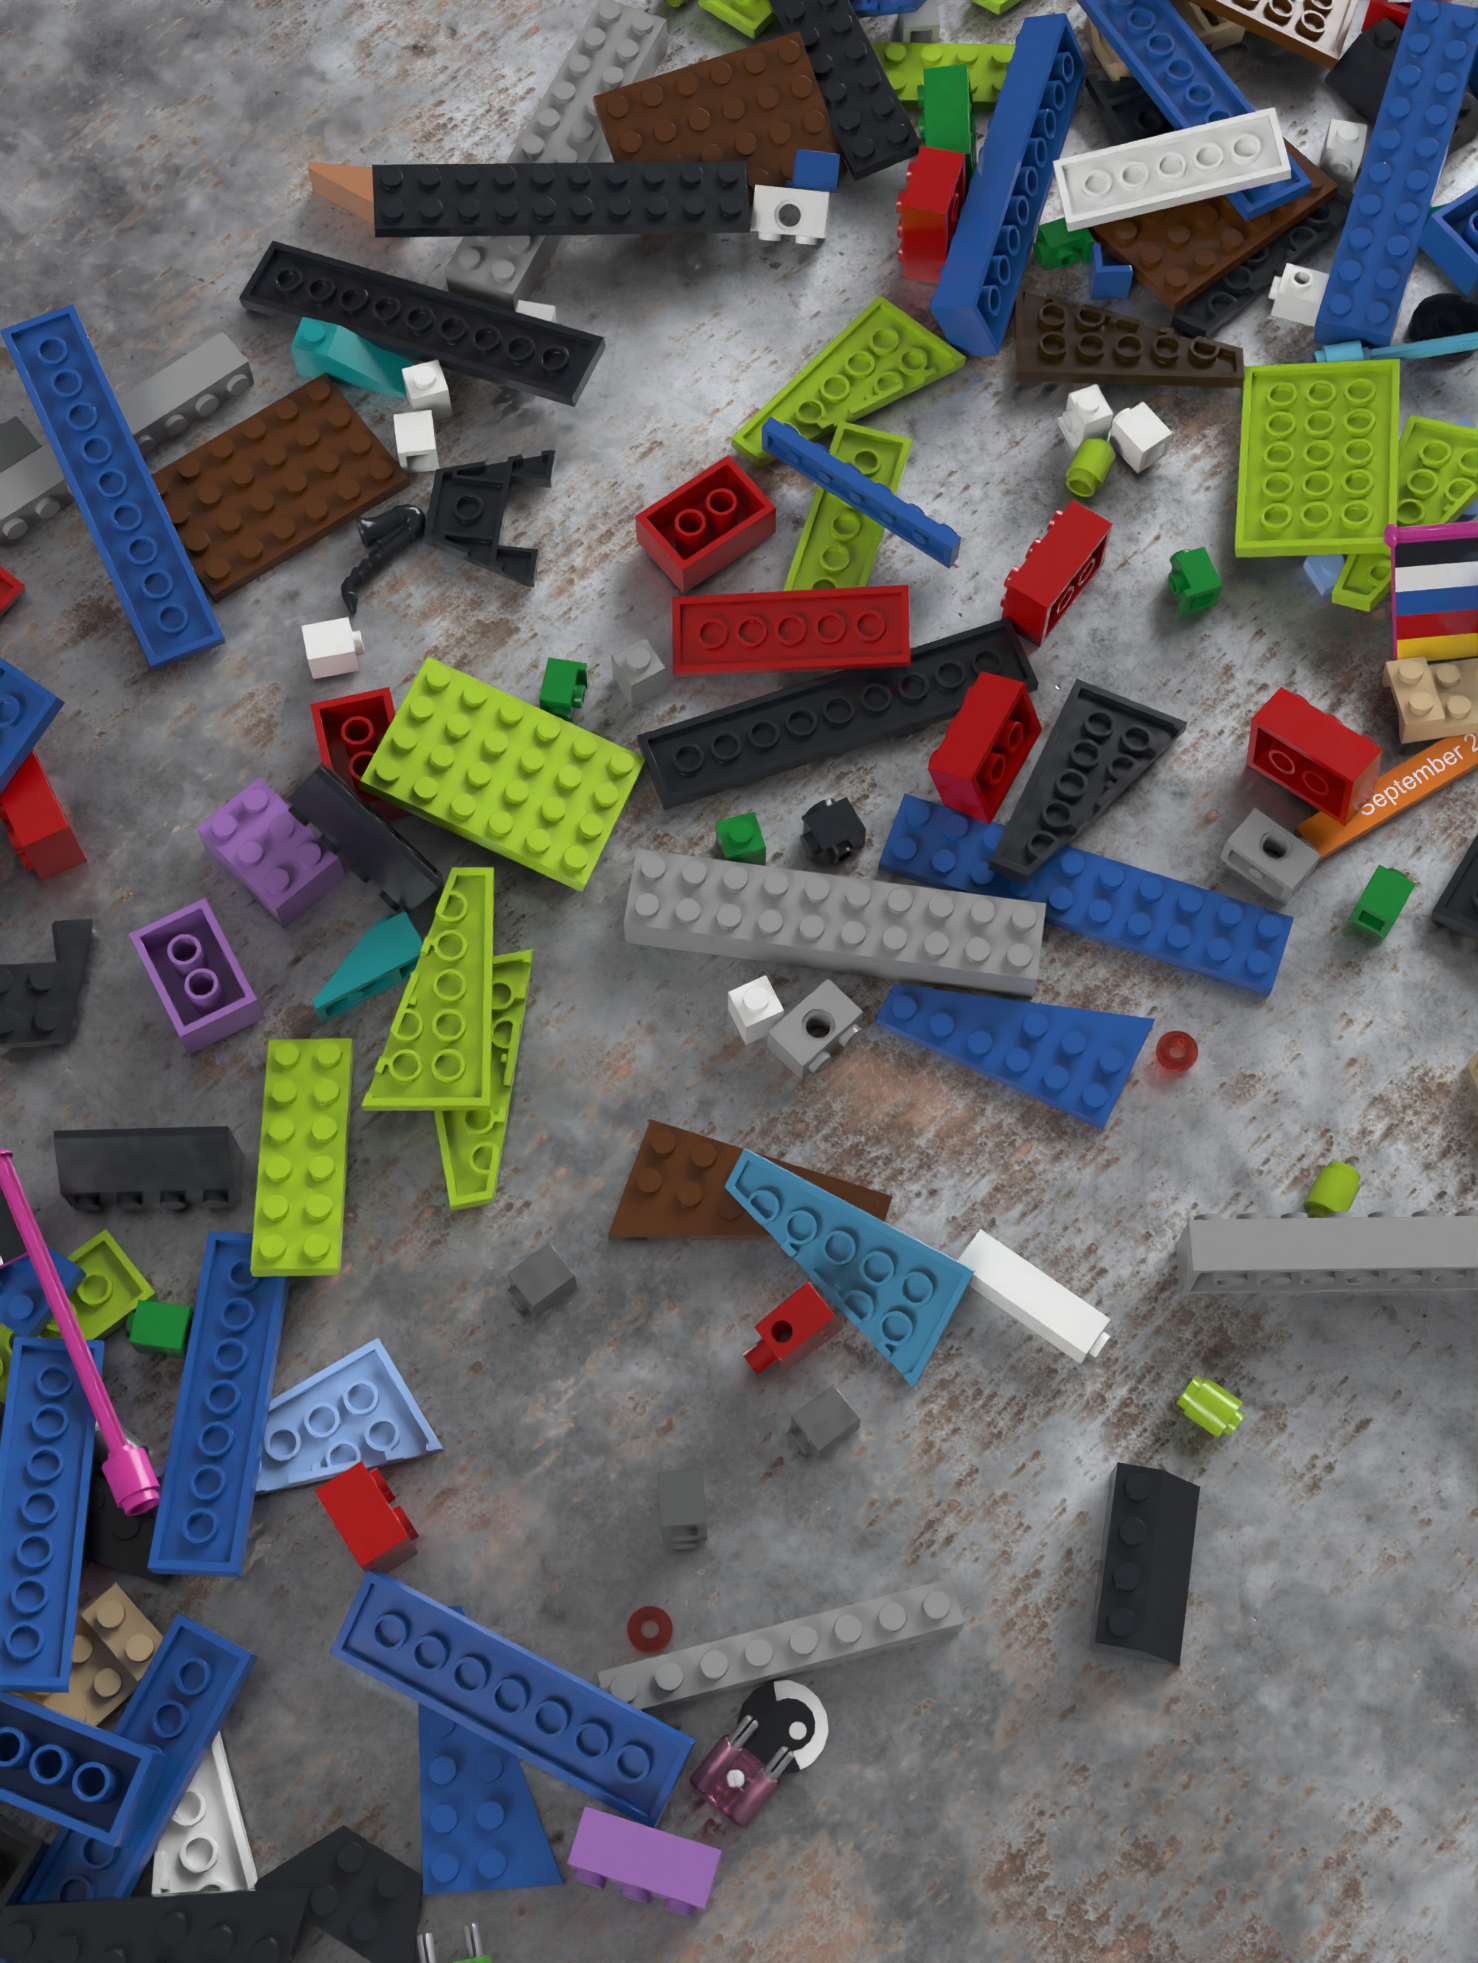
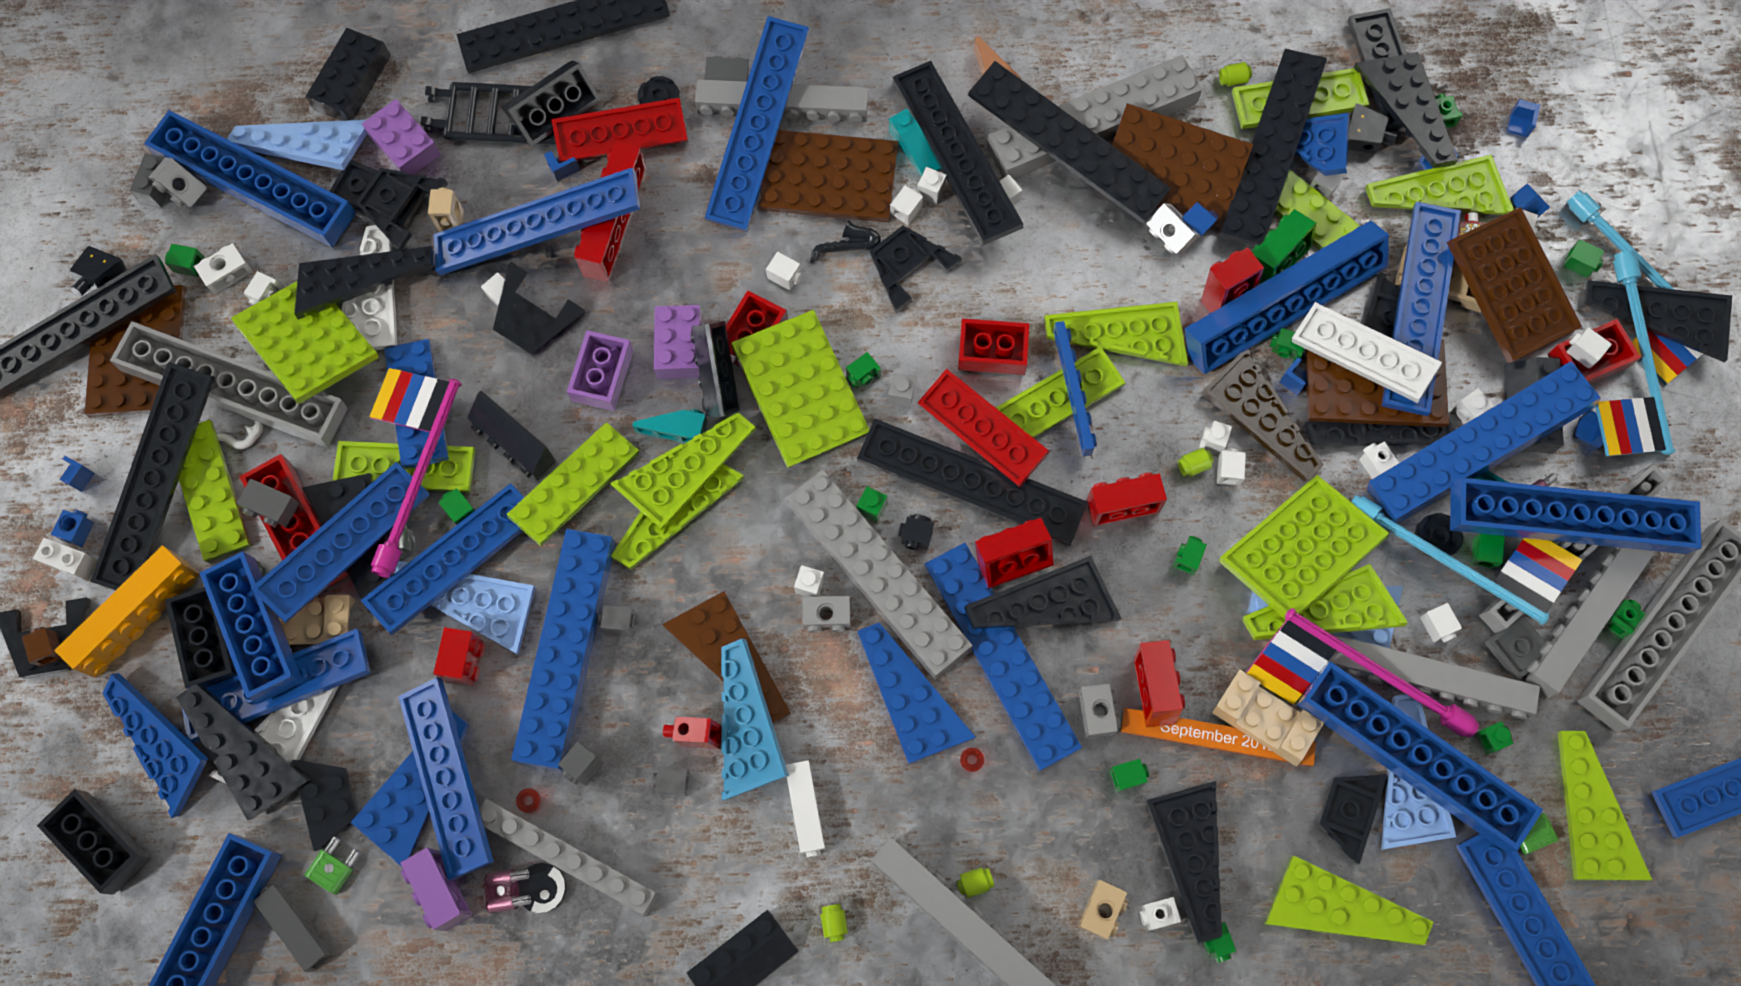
camera: 45 degrees right, 5 degrees up
none -> blue brick [511,529,616,772]

